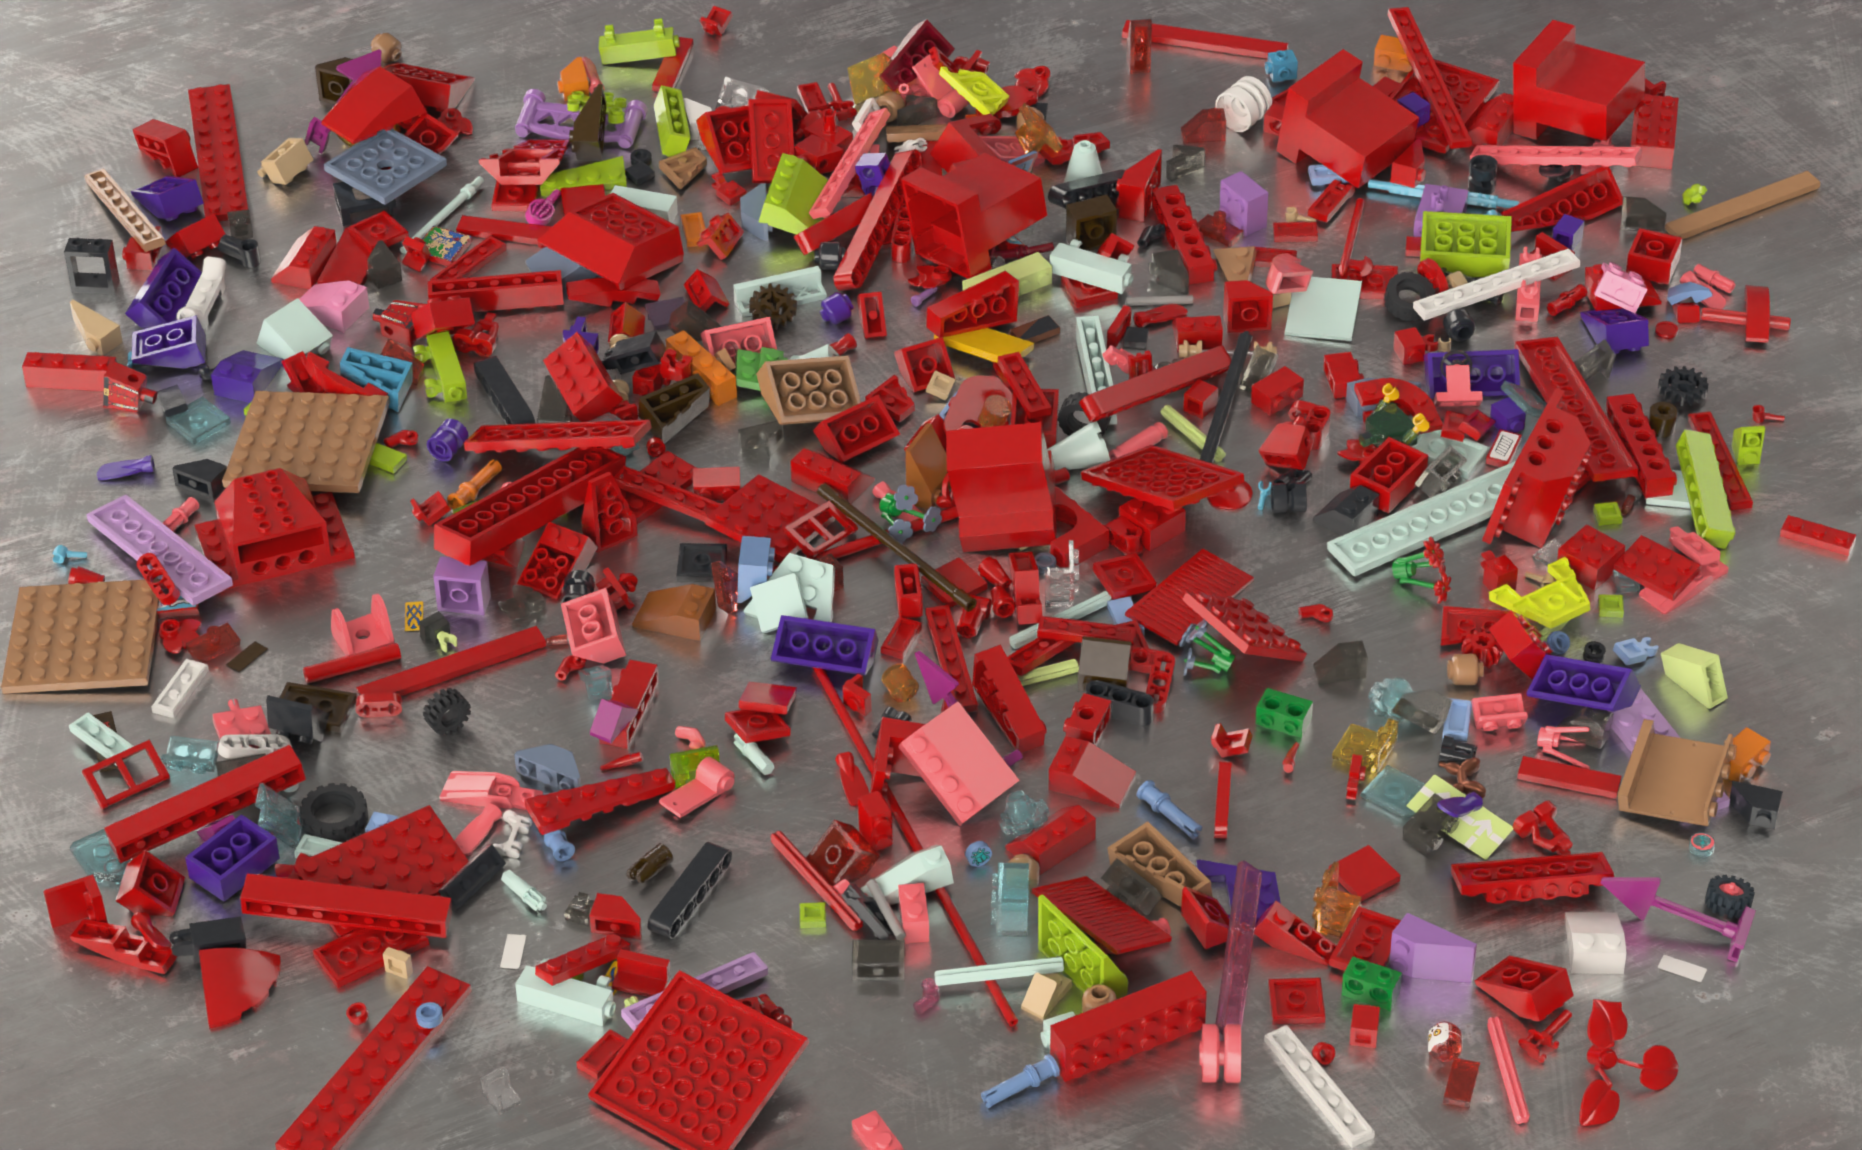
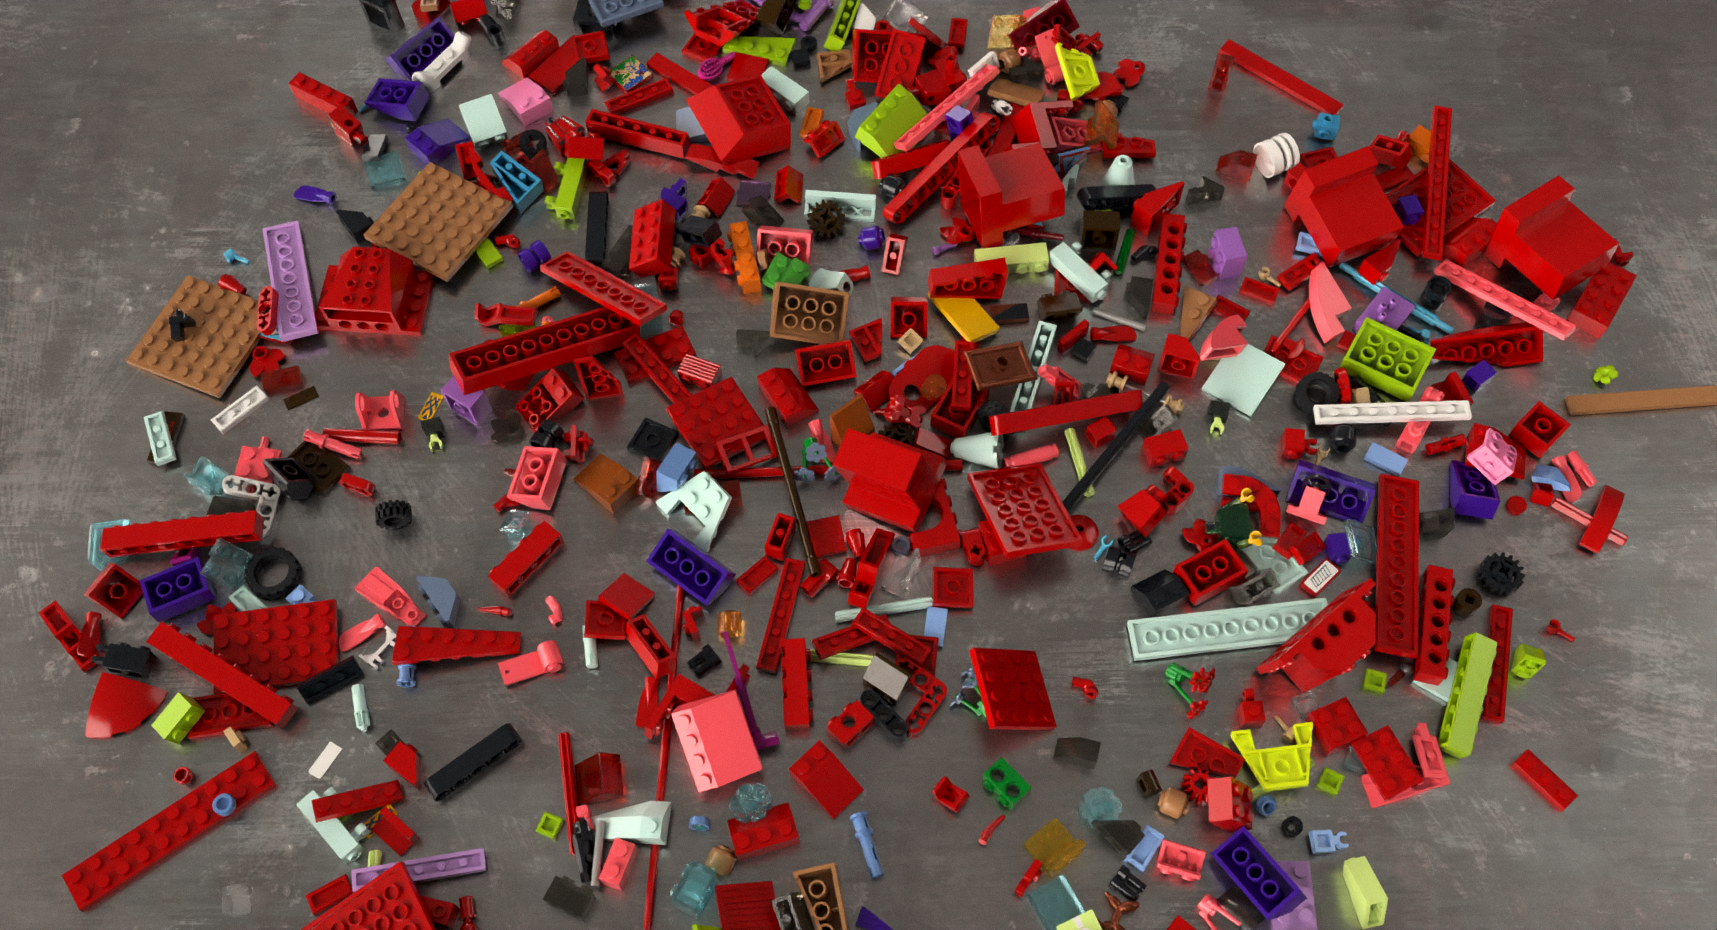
camera: 25 degrees right, 20 degrees up
red bracket [43,874,108,928] -> none
tan slope [70,300,123,356] -> none
red window [82,739,170,810] -> none
coral axle [163,497,200,531] -> none
red tile [356,625,546,707] -> none
light aqua bar [400,176,484,255] -> none
magenta slope [590,699,638,744] -> none
dark brown hinge [626,843,674,883] -> none
dark brown wedge [638,373,710,444] -> none
clear neon green bracket [669,745,720,789] -> none
light aqua tile [750,573,809,634] -> none
red piece [827,83,857,122] -> none
red brick [858,791,893,852] -> none
red window [1125,548,1254,646] -> none
red beam [1214,761,1232,839] -> none
red brick [1323,352,1364,399] -> none
clear smoke slope [1620,196,1667,233] -> none
none -> lime brick [151,692,205,744]
none -> black piece [169,309,196,342]
none -> coral pin [303,429,363,460]
none -> red tile [496,305,538,327]
none -> clear red bar [500,130,532,154]
none -> black gear [519,129,547,158]
none -> red brick [625,614,676,679]
none -> copper piece [963,341,1037,391]
none -> dark brown slope [1037,291,1083,322]
none -> green axle [1114,229,1136,275]
none -> dark brown brick [1136,770,1162,799]
none -> pearl dark grey piece [1208,400,1230,435]
none -> coral slope [1309,262,1352,344]
none -> light blue tile [1363,442,1408,477]
none -> red brick [1369,130,1412,170]

